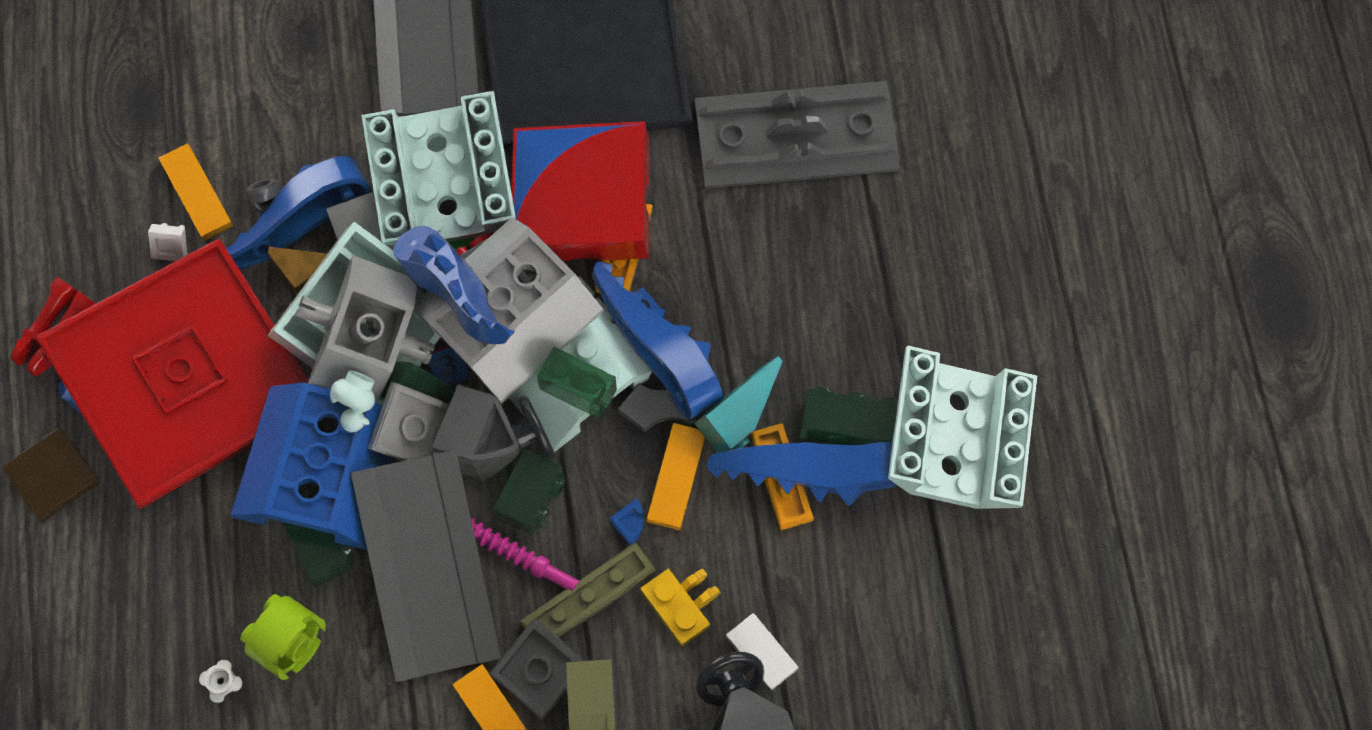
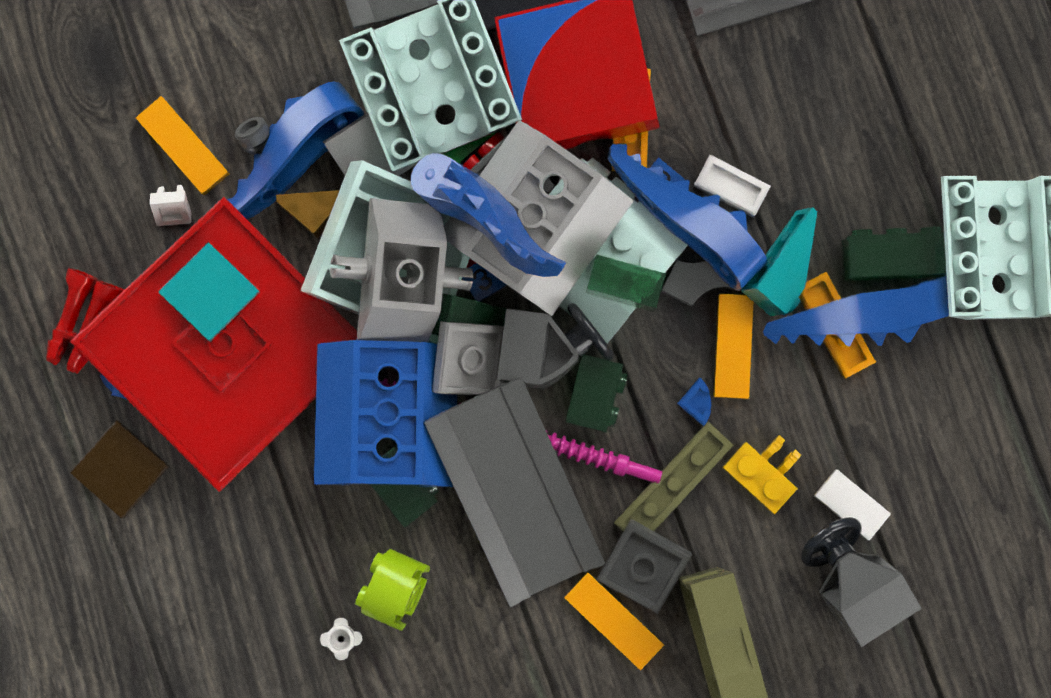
camera: 10 degrees left, 15 degrees up
light aqua animal [330,370,375,432] -> none
none -> teal tile [158,242,260,342]
none -> white tile [693,155,771,218]

